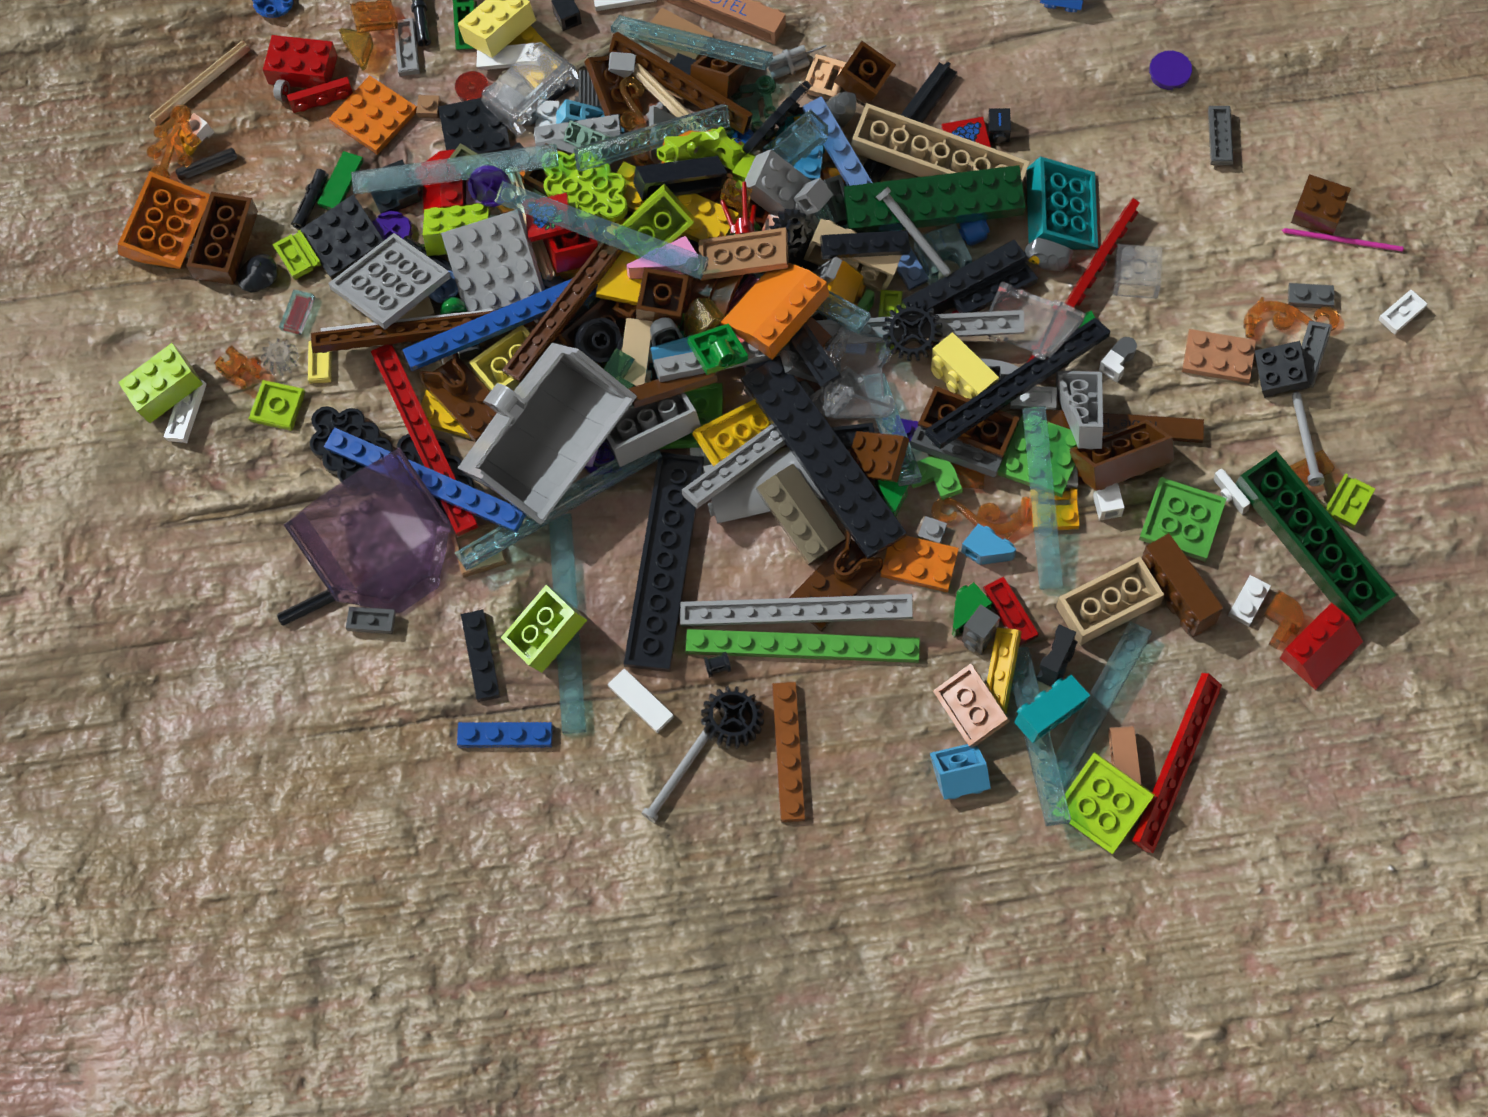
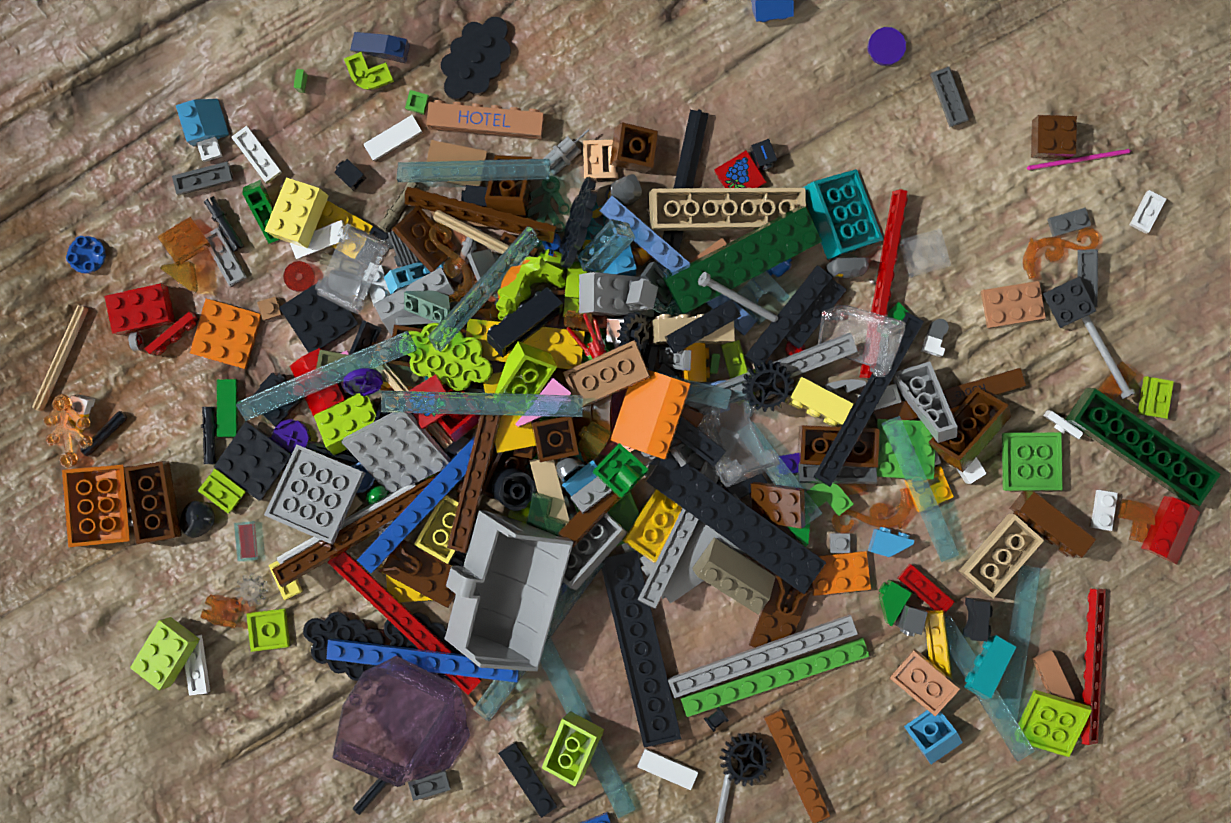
camera: 25 degrees left, 20 degrees up
light grey slope [608,52,636,78] -> none

